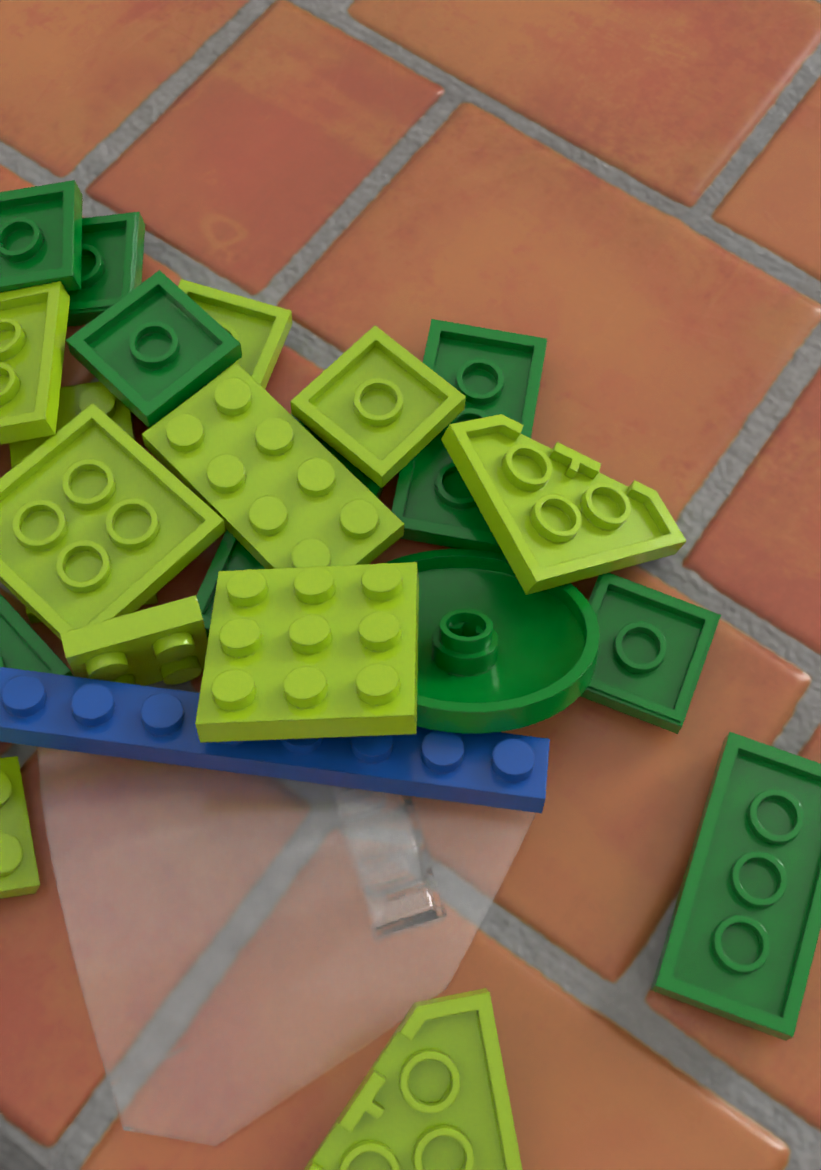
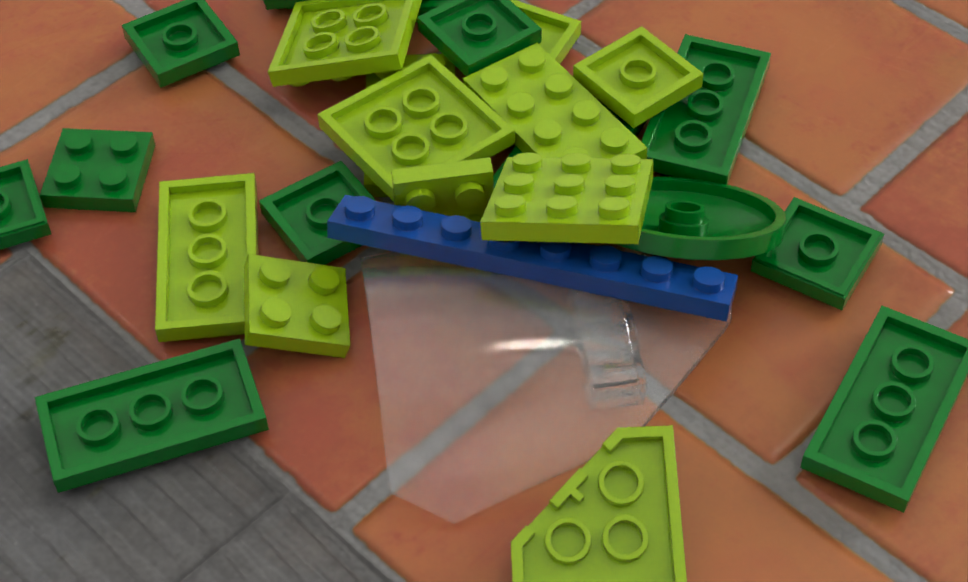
camera: 15 degrees right, 15 degrees down
lime plate [441,414,686,595] -> none

